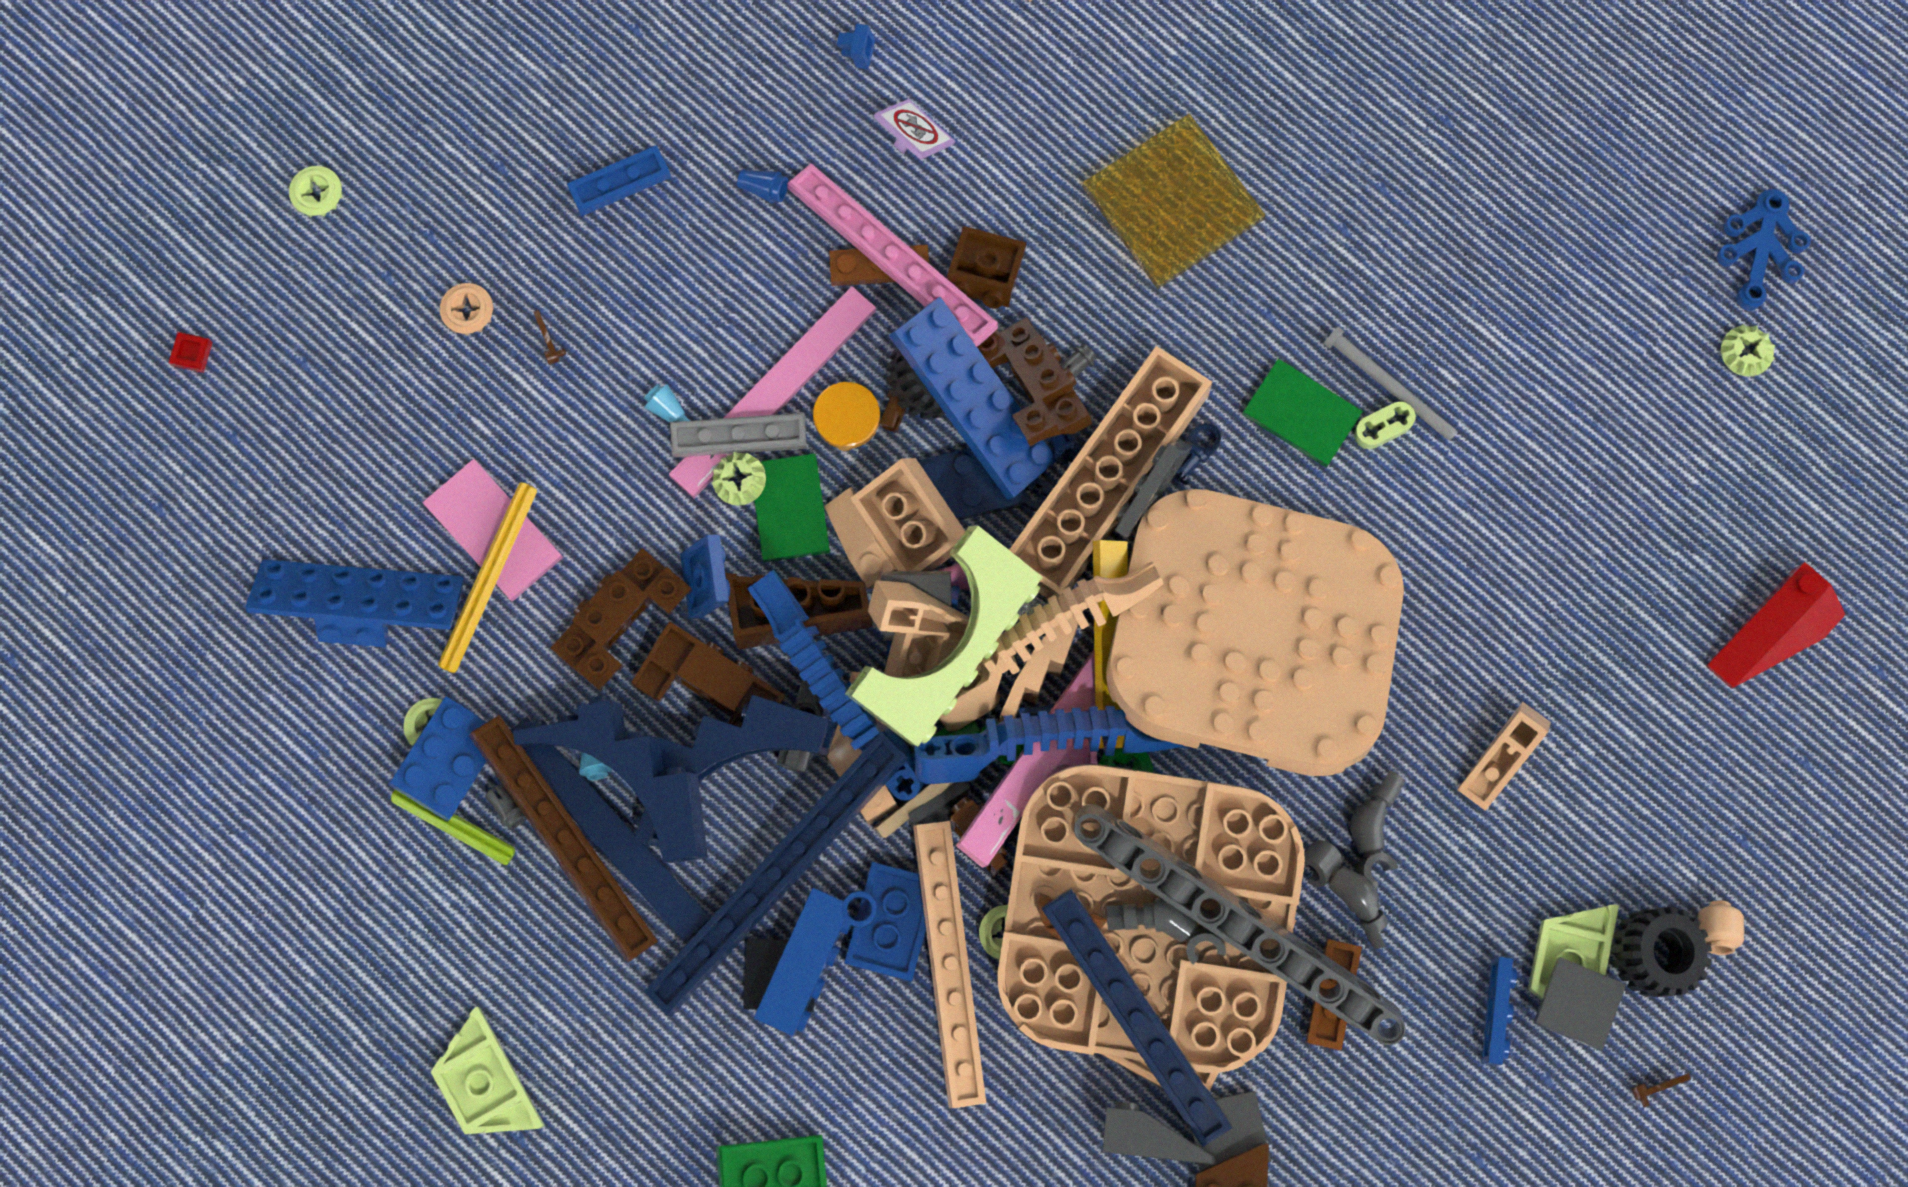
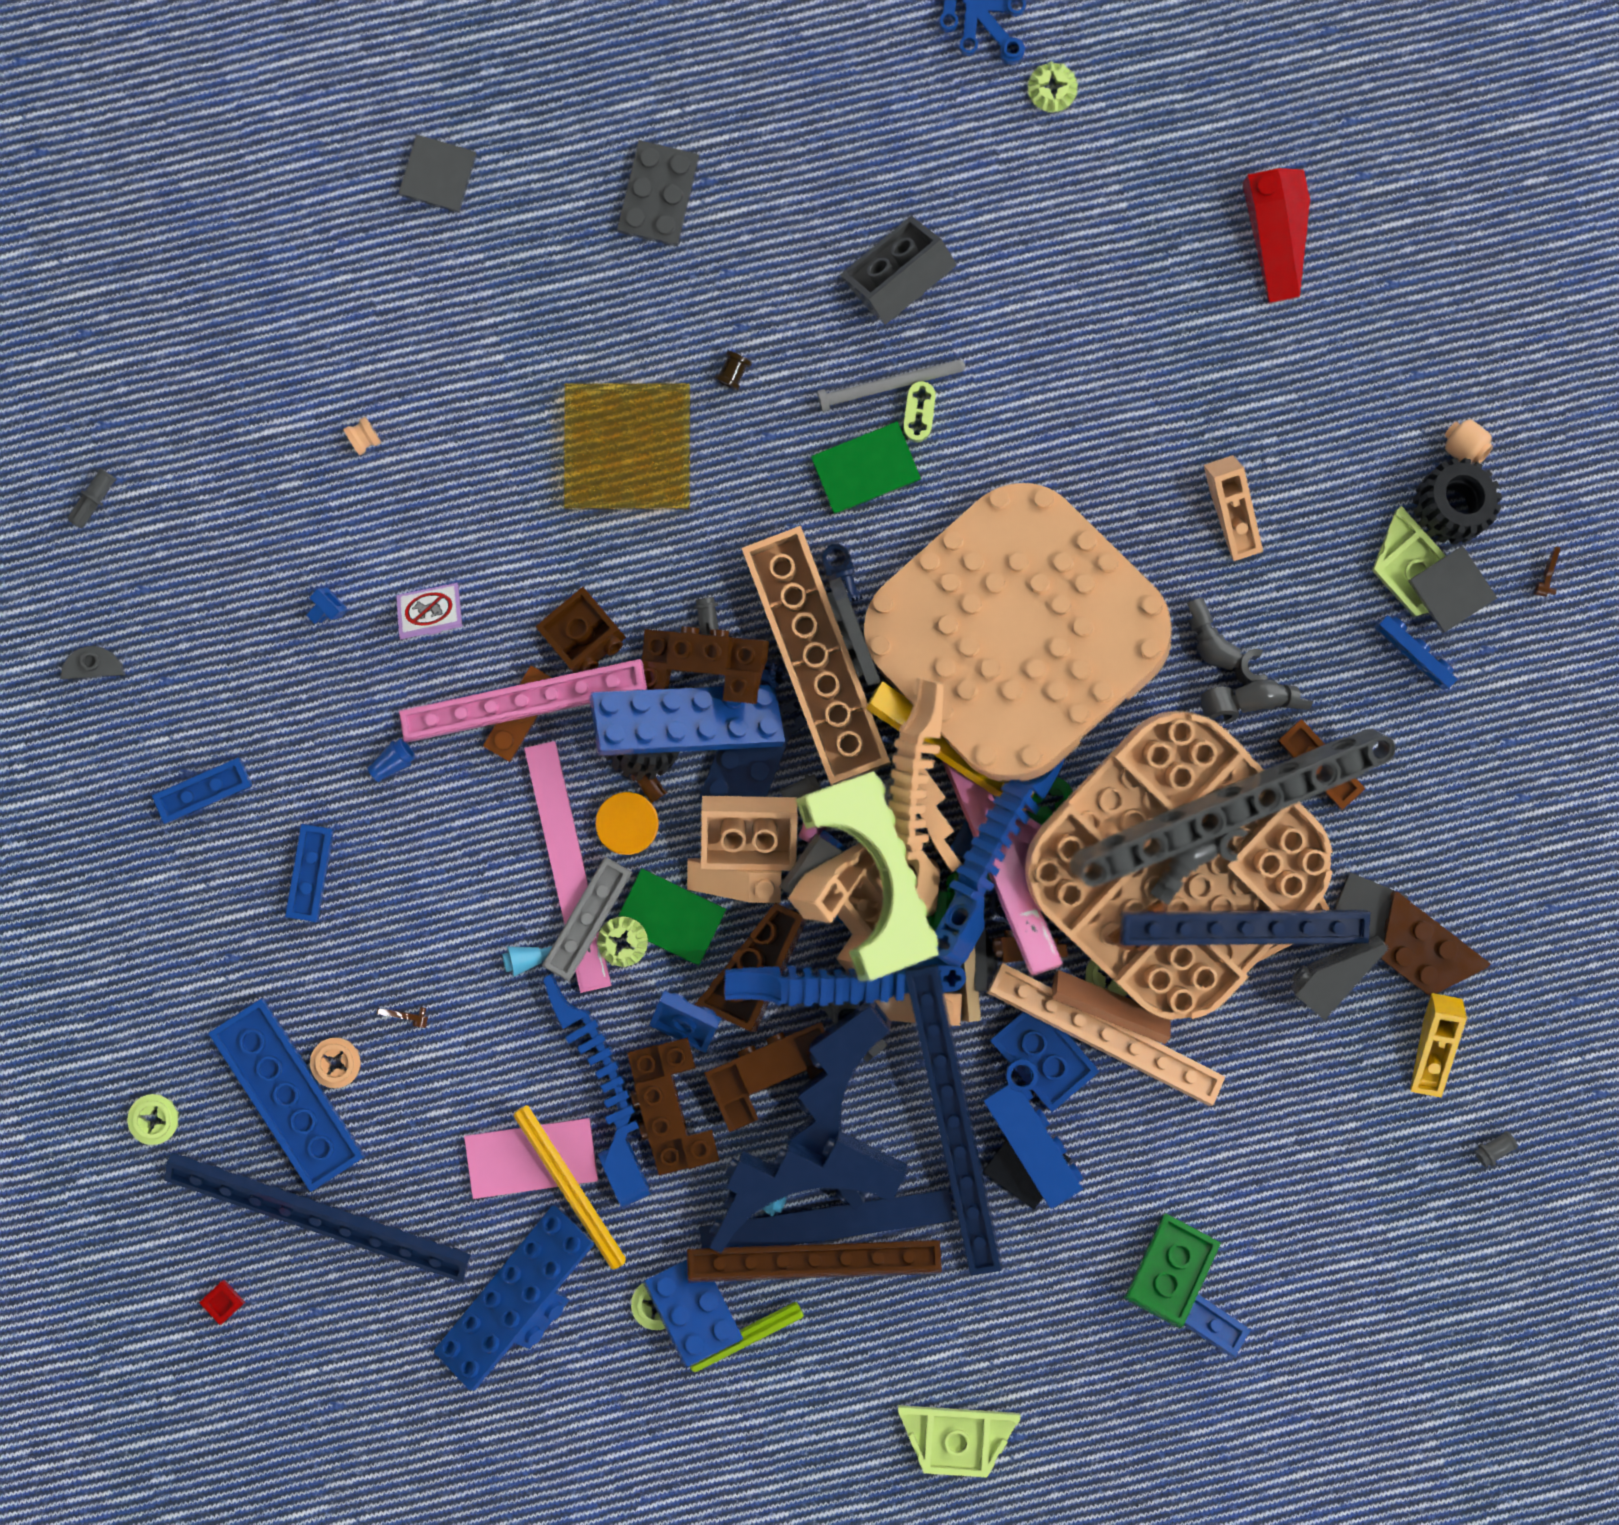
camera: 50 degrees left, 10 degrees up
dark grey pin [485,784,526,830] -> none
none -> blue plate [152,757,253,824]
none -> dark blue plate [164,1152,471,1283]
none -> blue plate [208,998,366,1192]
none -> blue piece [543,973,652,1208]
none -> dark grey plate [617,140,700,247]
none -> dark brown bush [714,350,752,391]
none -> dark grey slope [840,216,957,325]
none -> nougat tile [1052,970,1171,1044]

